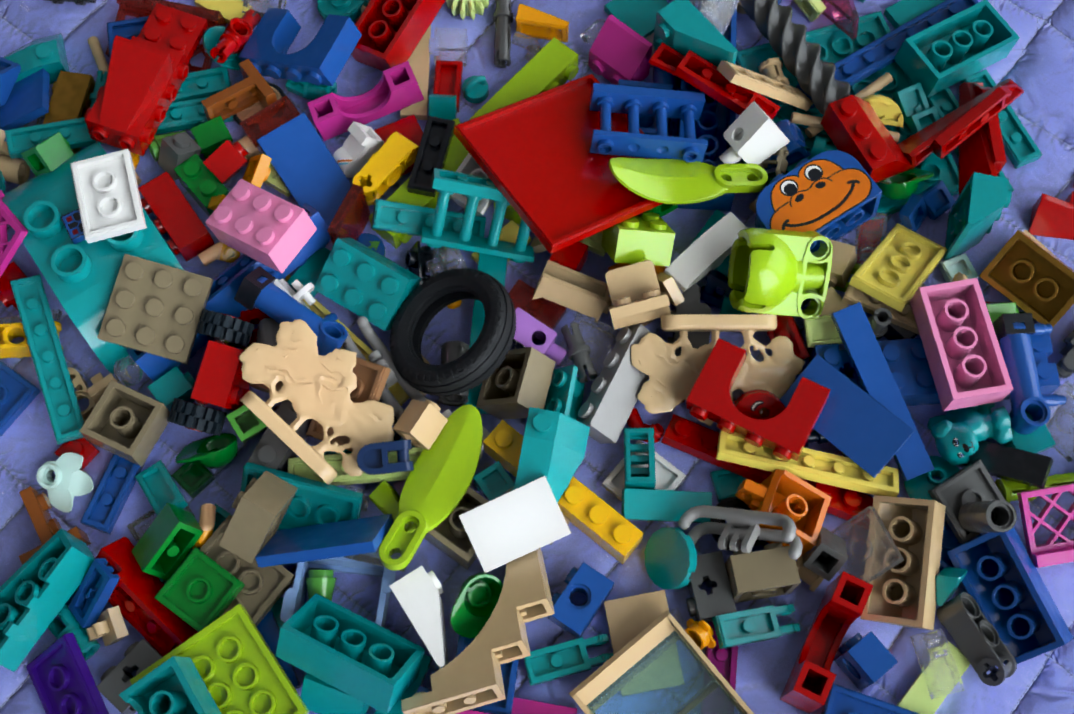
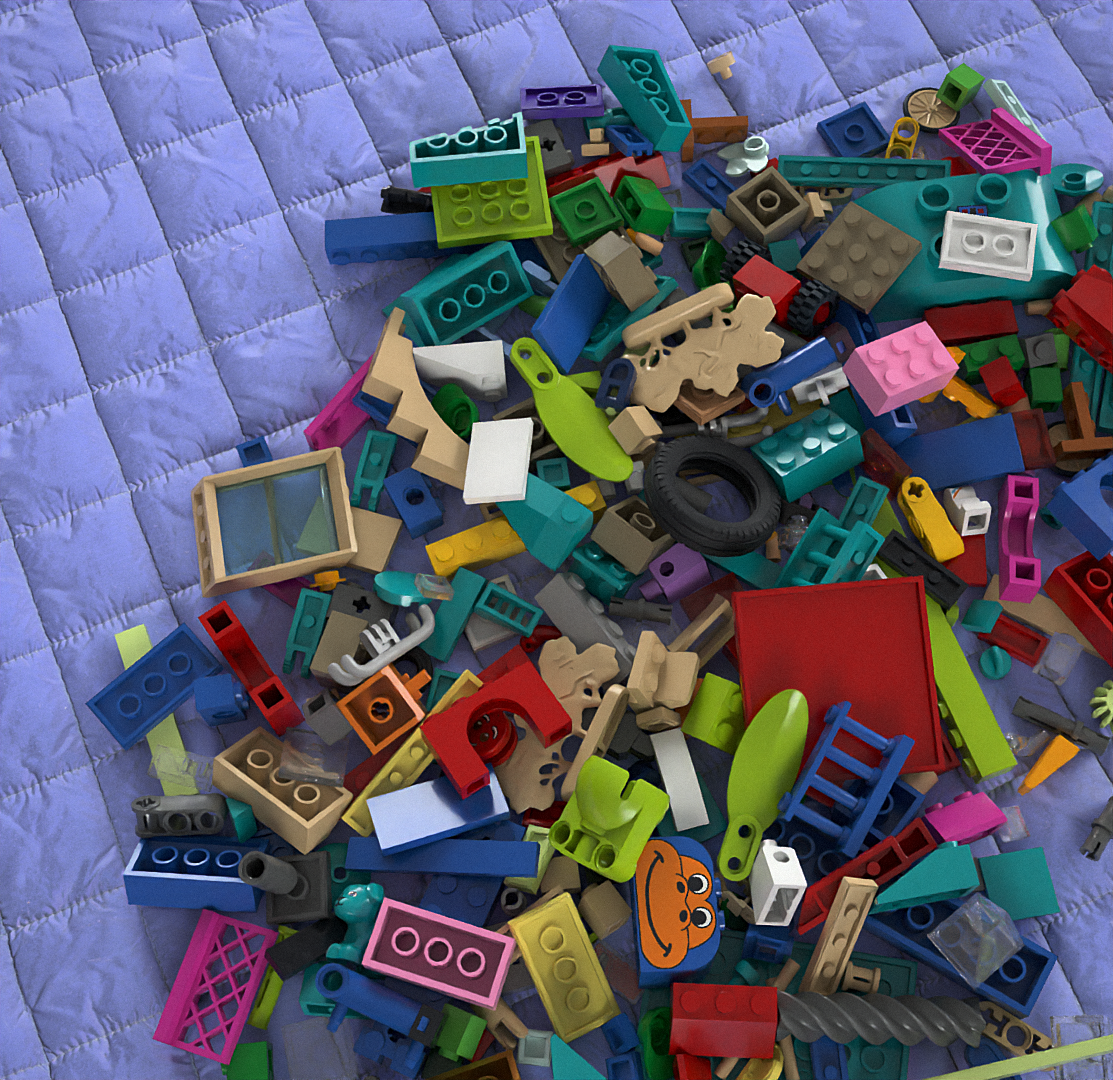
camera: 120 degrees right, 0 degrees up
none -> clear tile [414,573,455,601]
none -> dark tan tile [706,207,735,243]

